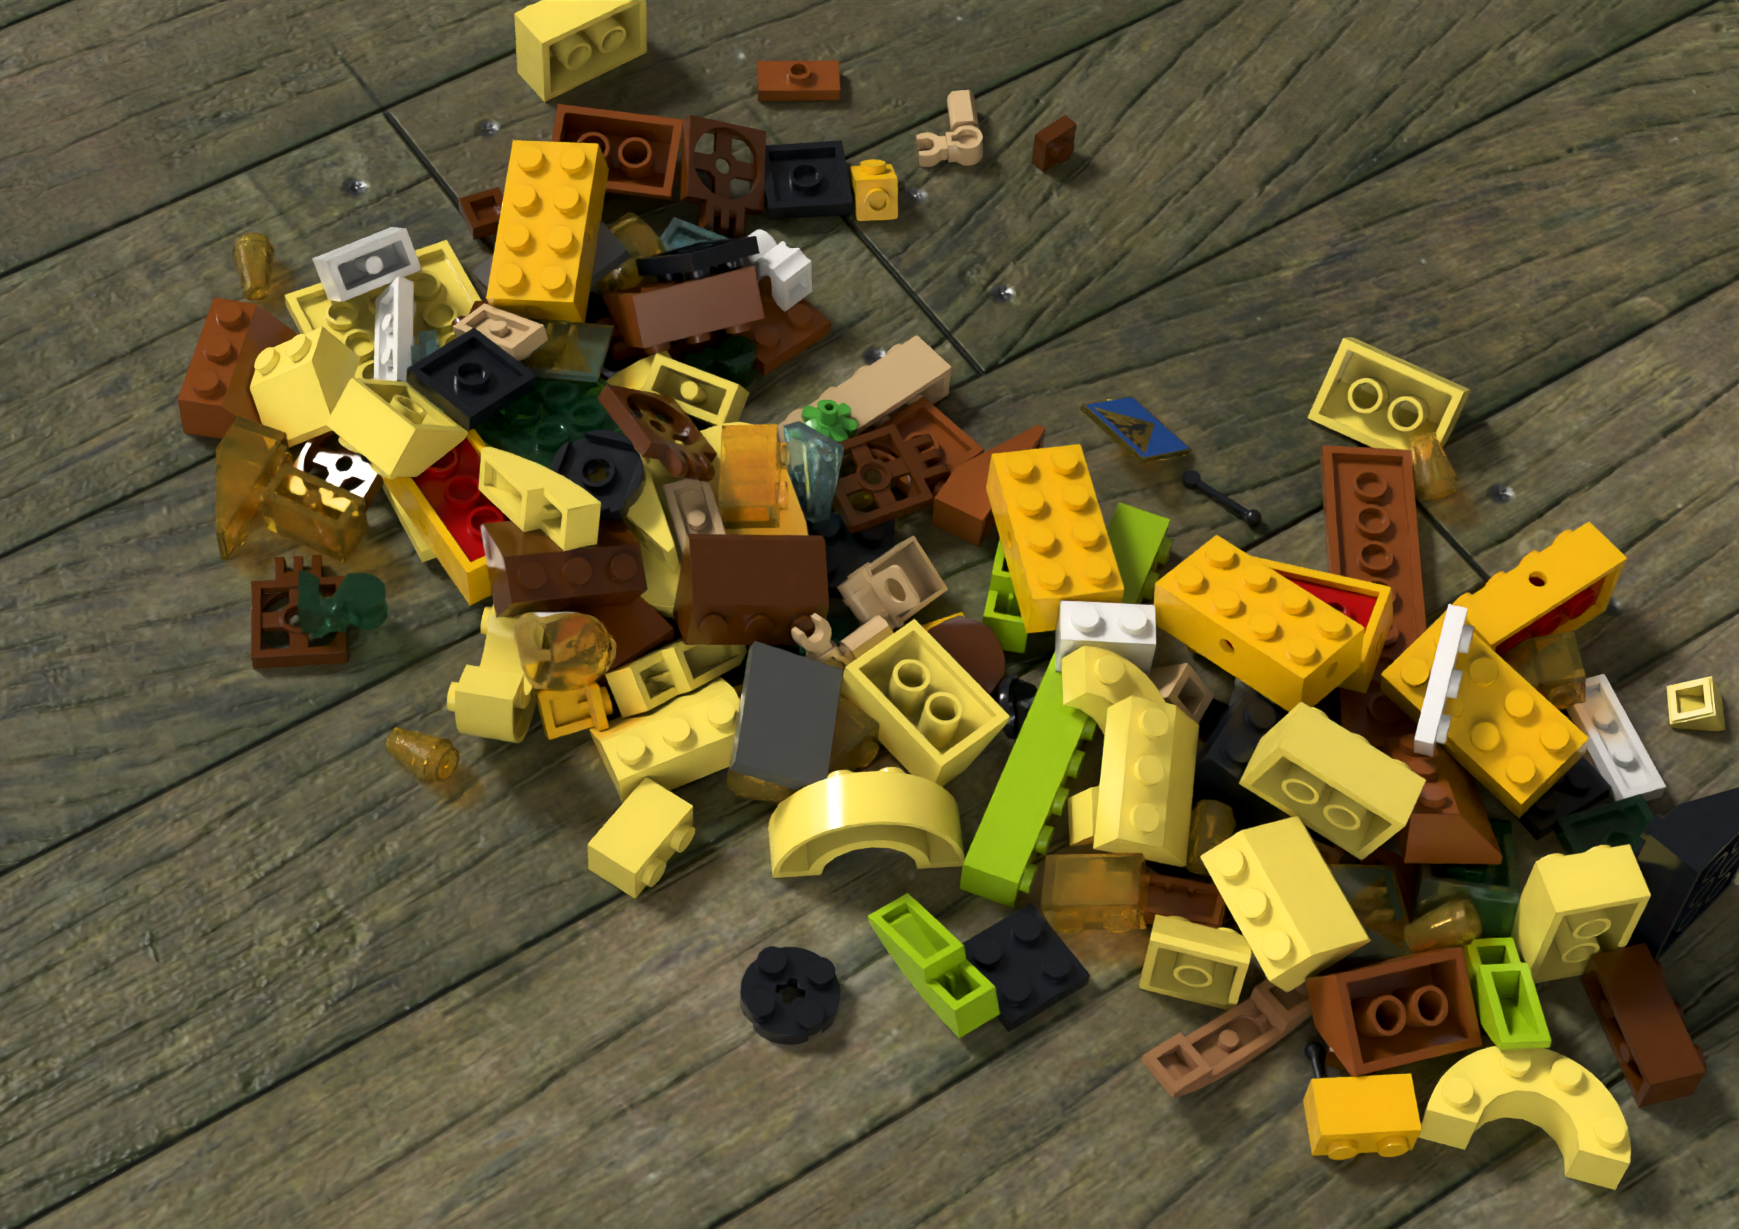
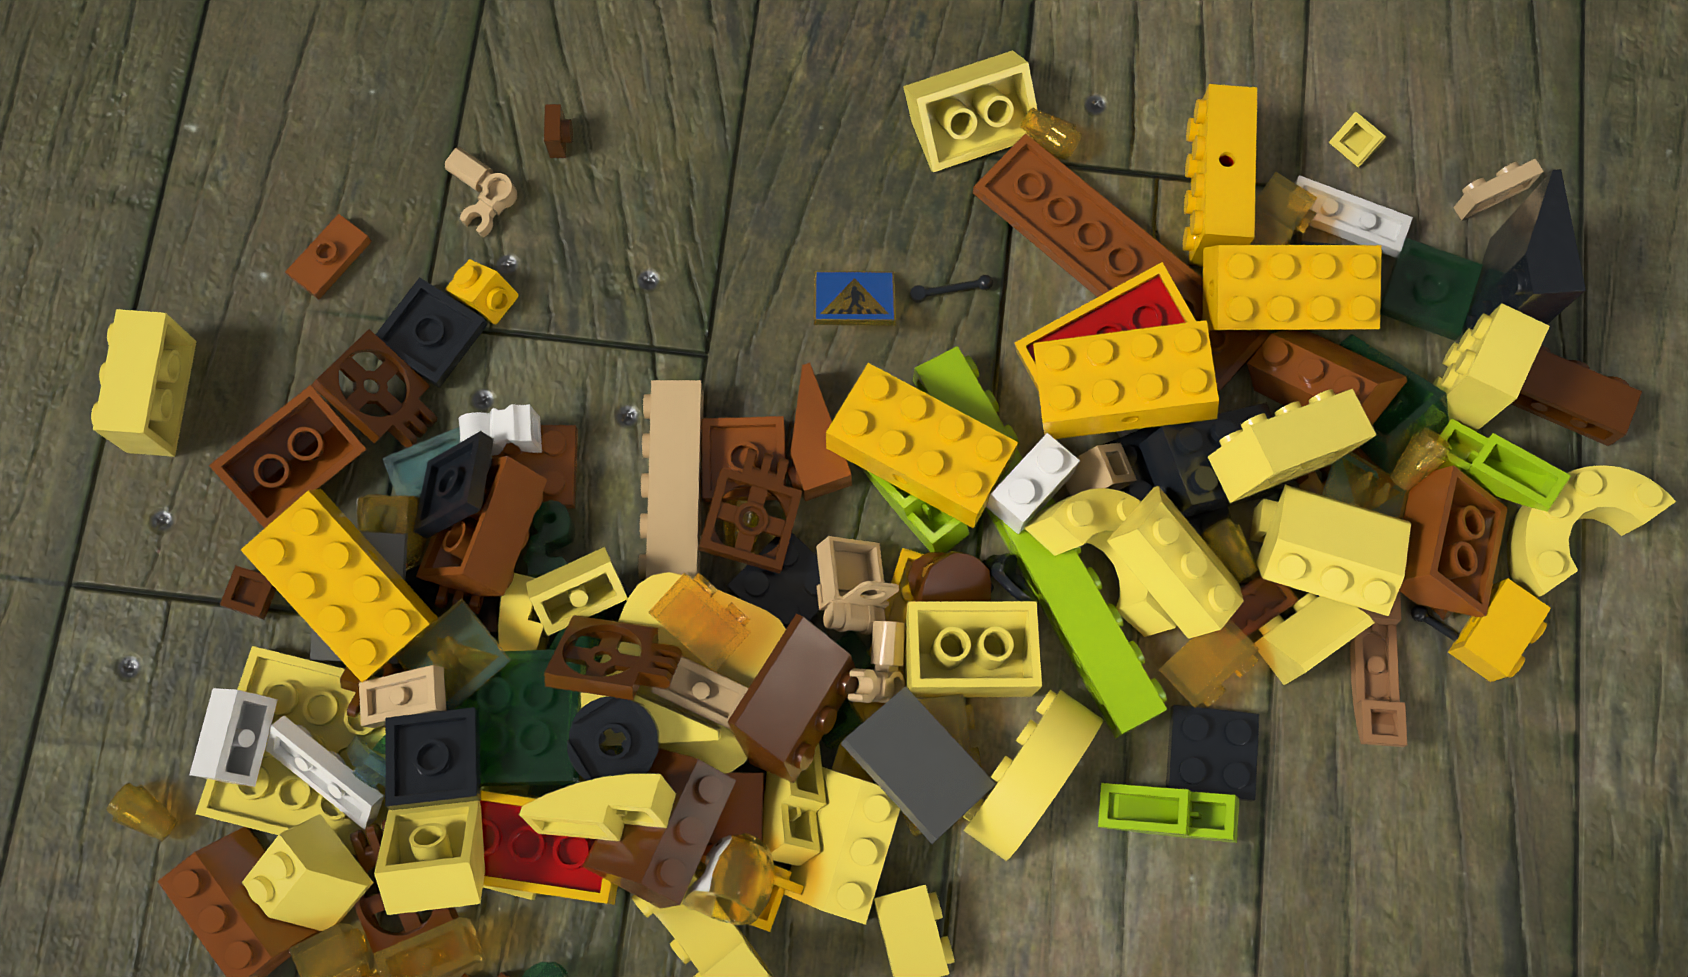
camera: 45 degrees left, 20 degrees up
black plate [740,946,840,1045] -> none
clear light blue wing [783,421,844,523] -> none
bright green plant [800,400,857,449] -> none
white plate [1414,604,1474,757] -> none

